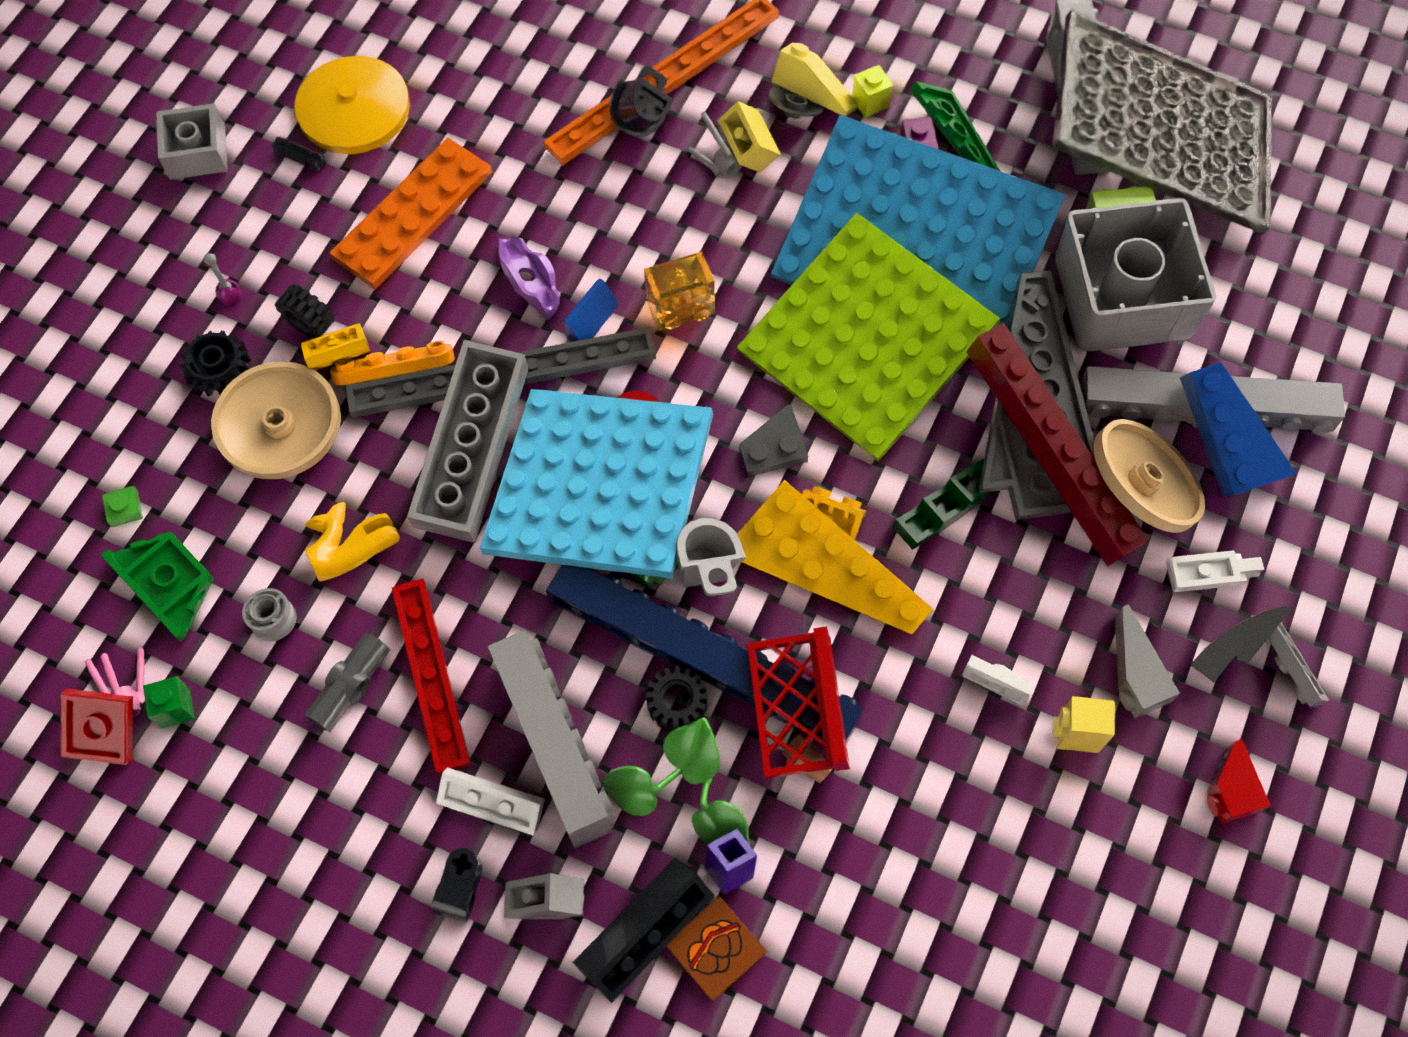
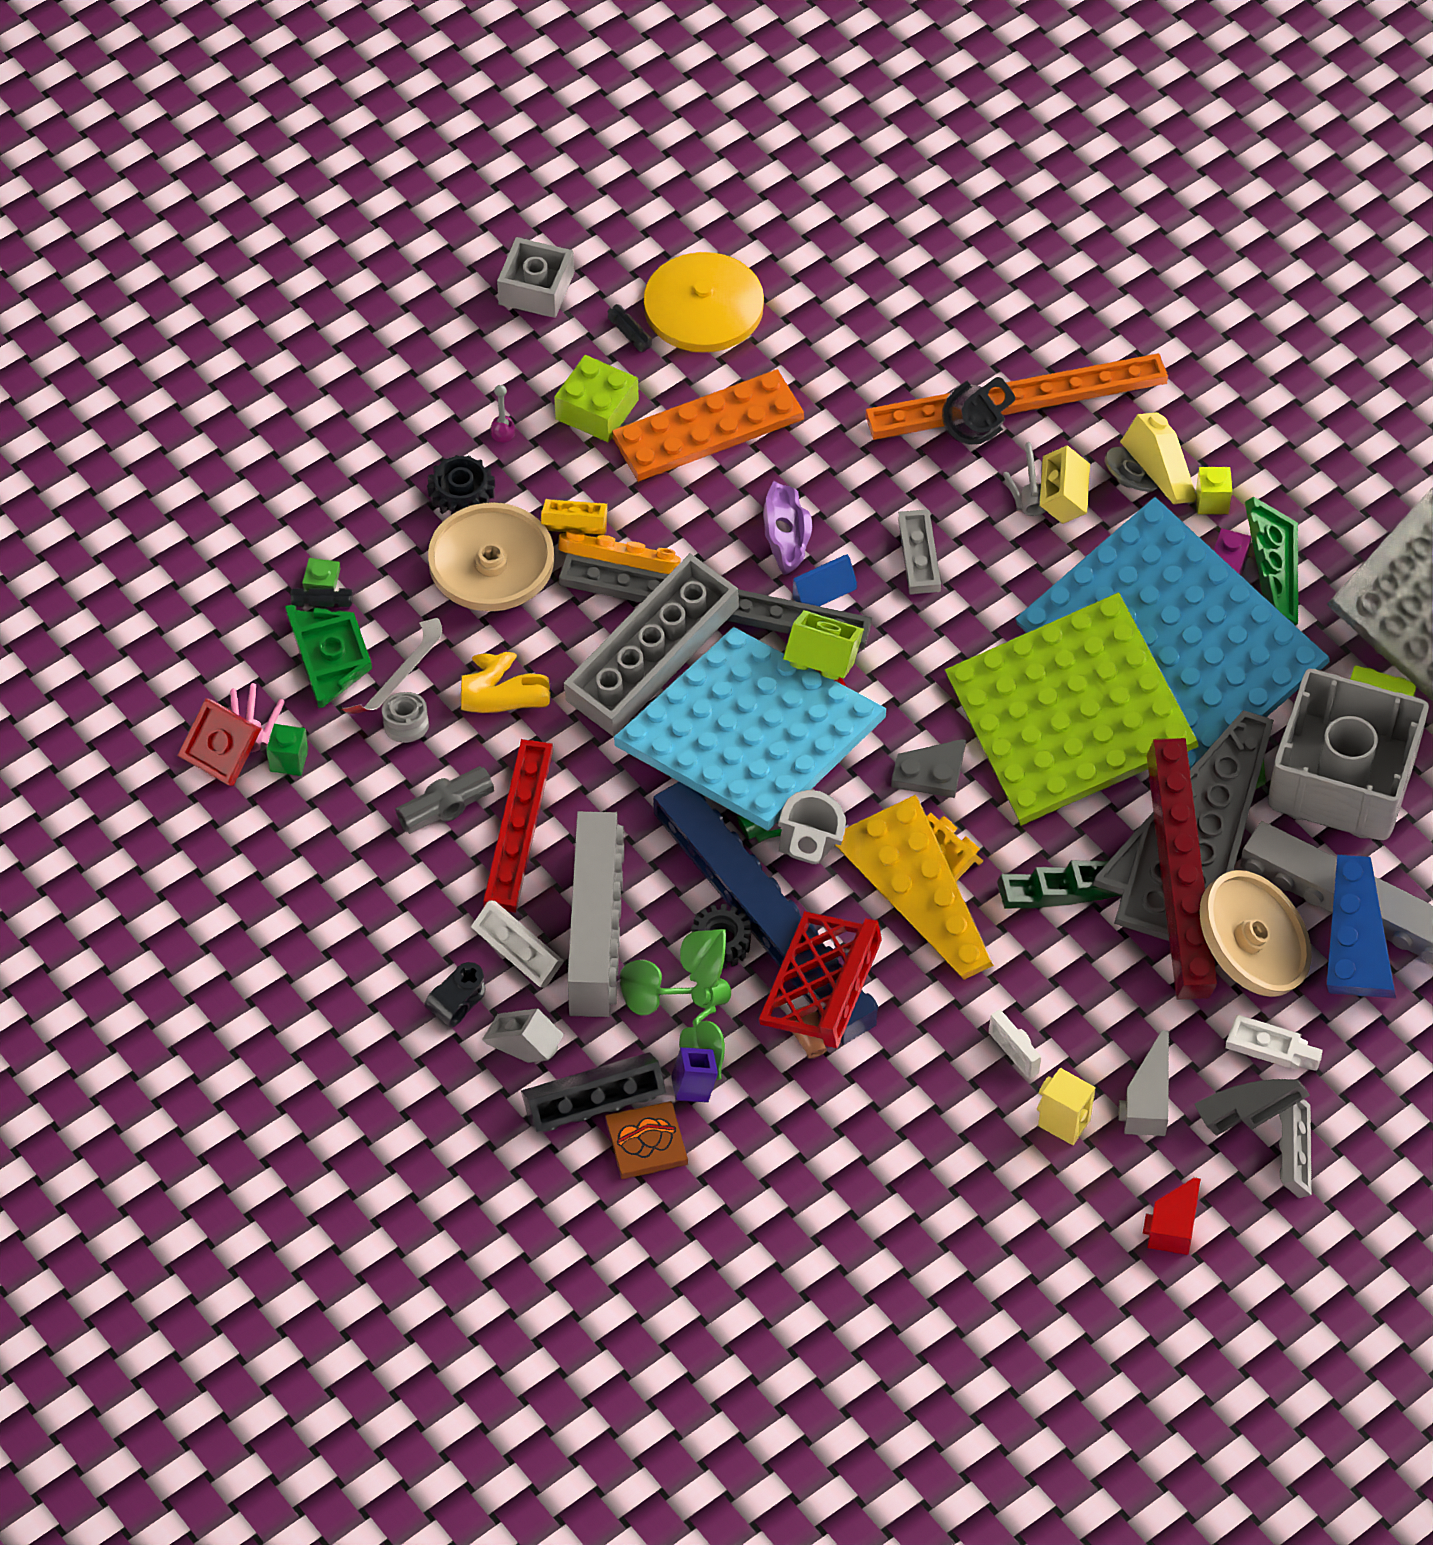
camera: 25 degrees right, 10 degrees down
black tyre [274,284,335,339] -> none
clear yellow brick [644,252,715,331] -> none
none -> black axle [291,588,353,607]
none -> white sticker [342,618,442,714]
none -> lime brick [554,355,639,443]
none -> lime brick [783,610,864,680]
none -> light grey plate [898,509,941,594]

